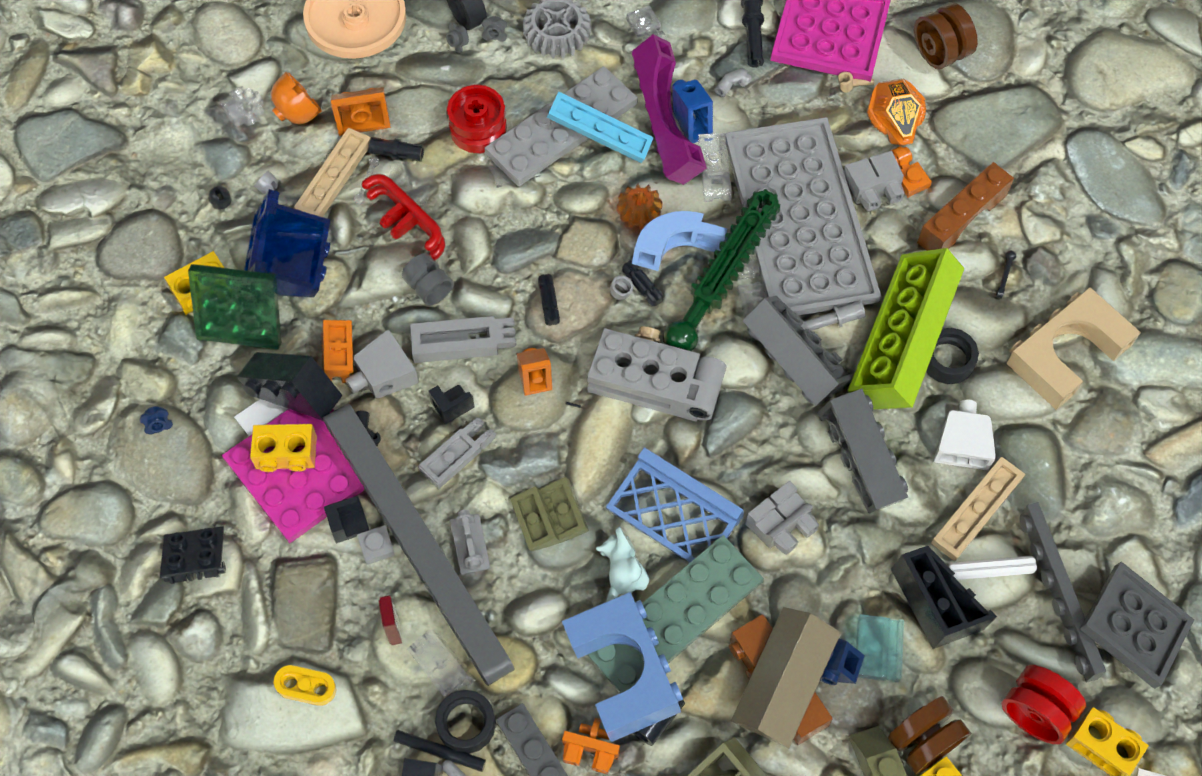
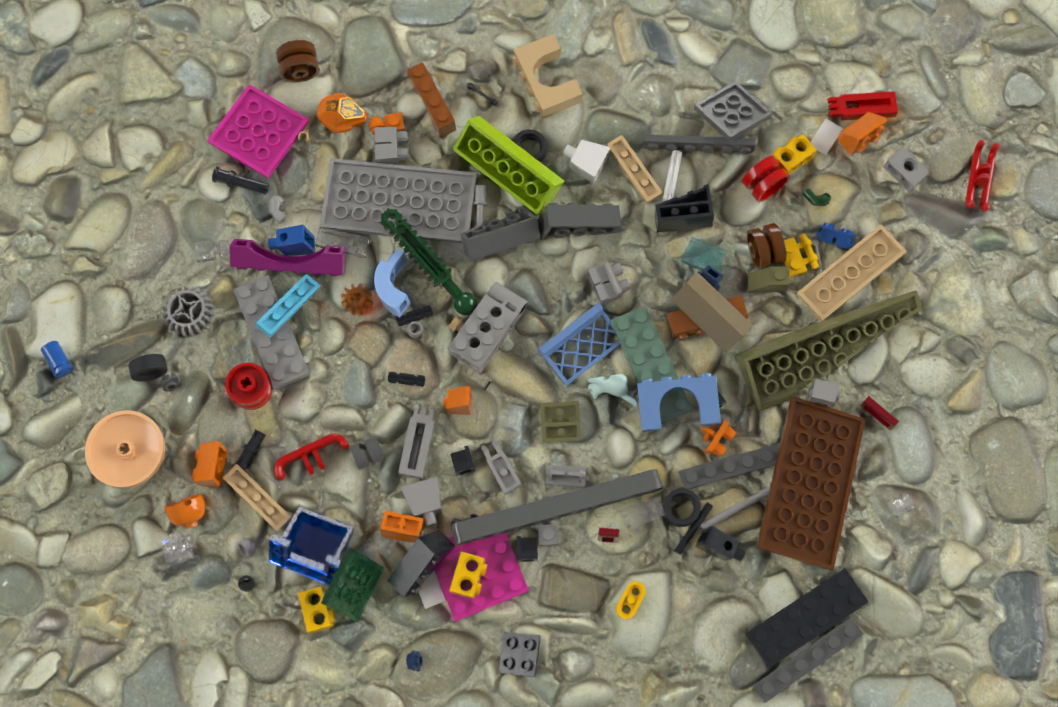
camera: 70 degrees left, 10 degrees up
dark grey plate [482,16,507,42] -> none

